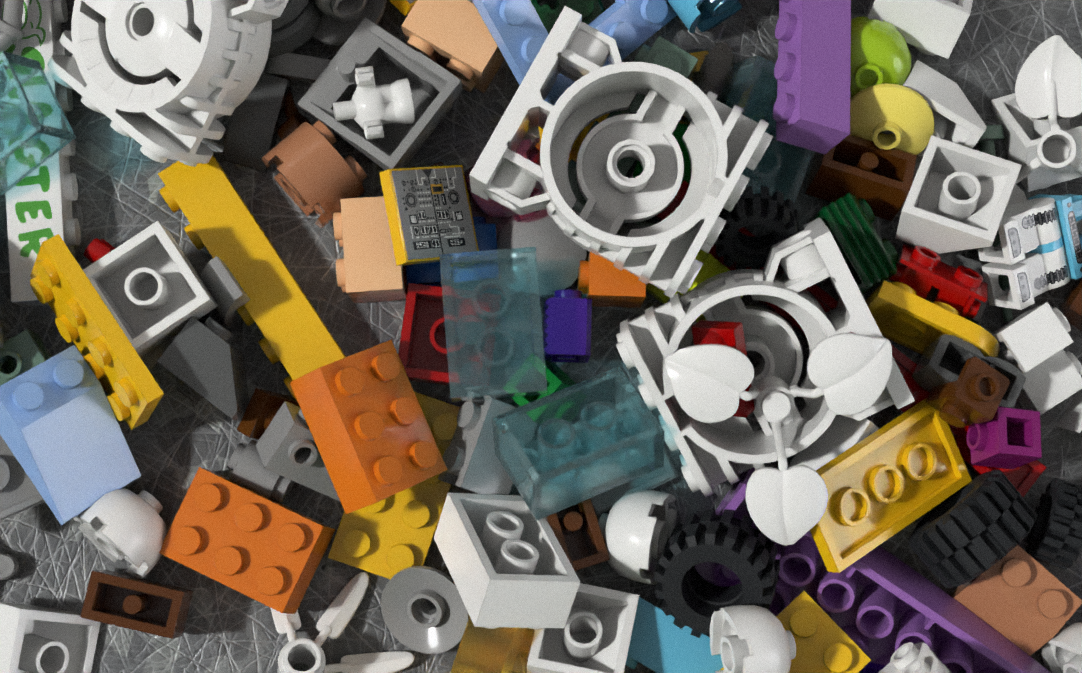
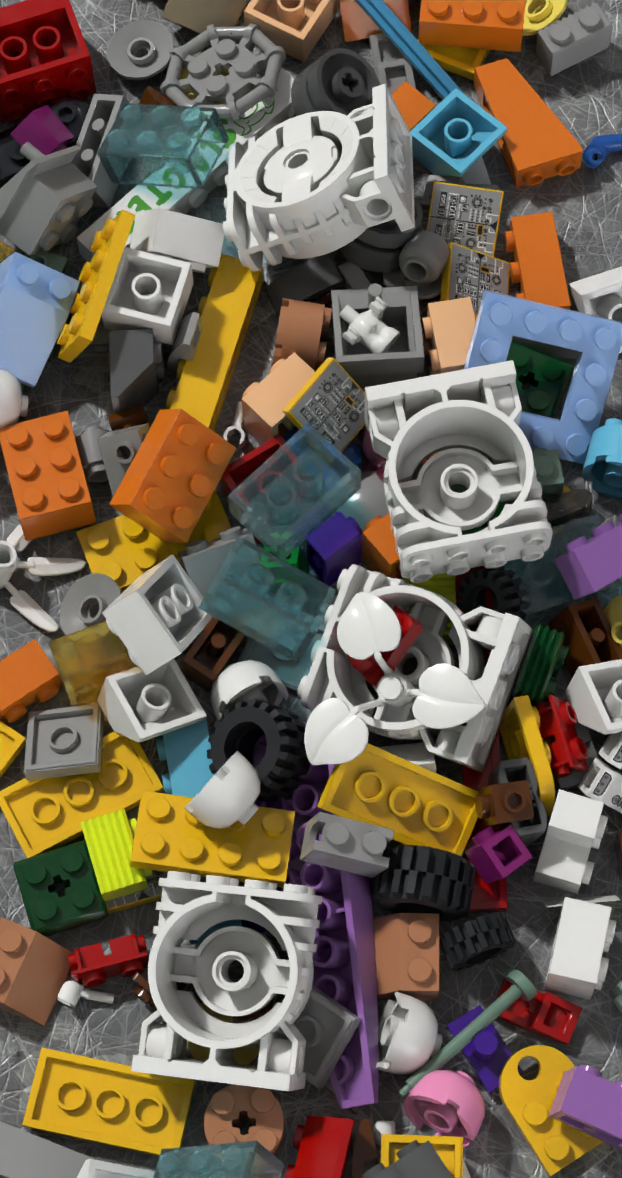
camera: 55 degrees right, 15 degrees down
none -> white brick [130,208,225,273]
none -> white hand [224,402,246,449]
none -> light grey brick [300,812,394,878]

